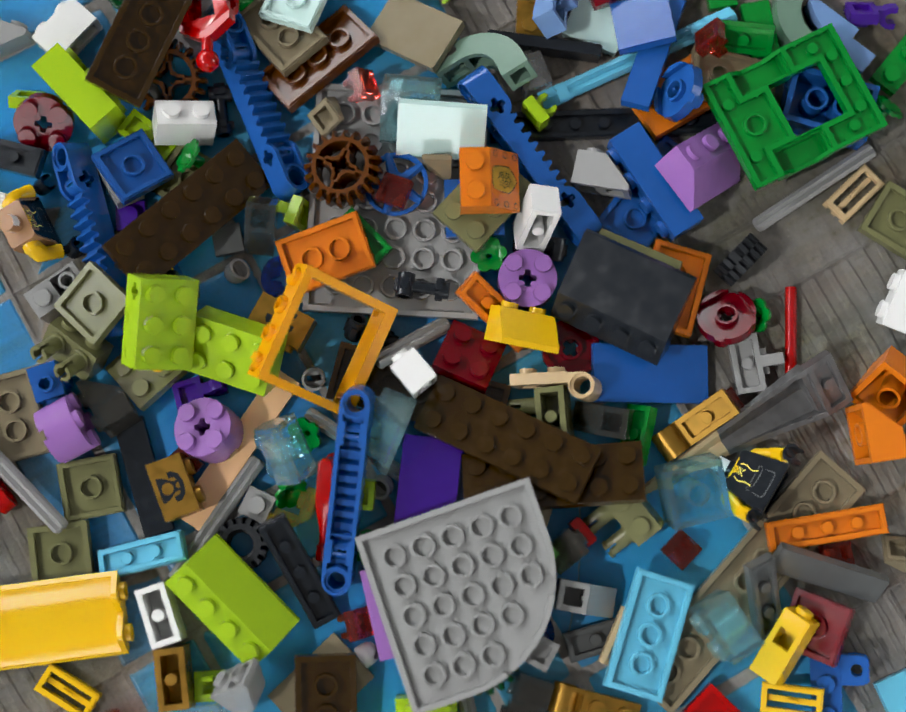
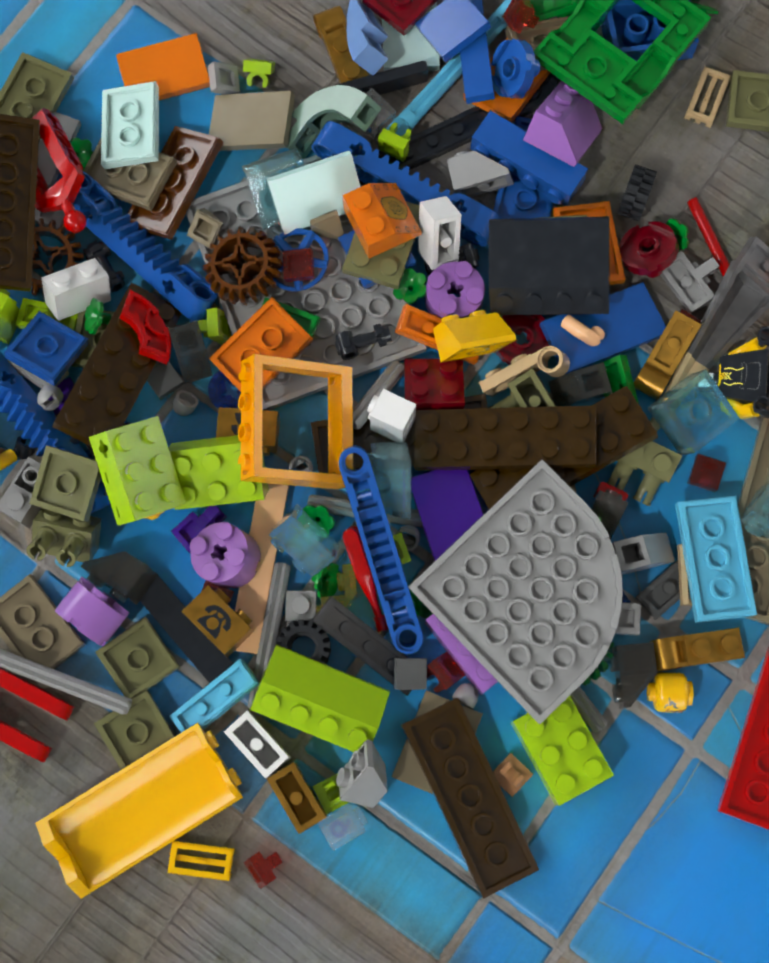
camera: 20 degrees left, 5 degrees down
blue brick [26,360,74,405] -> none
olive plate [105,353,188,412] -> none
clear red tile [342,67,381,103] -> none
black bar [343,313,399,348] -> none
light grey axle [752,144,876,232] -> none
none -> light grey hinge [37,384,64,411]
none -> red tile [119,290,172,365]
none -> dark grey tile [394,658,427,690]
none -> light nougat arm [561,315,605,346]

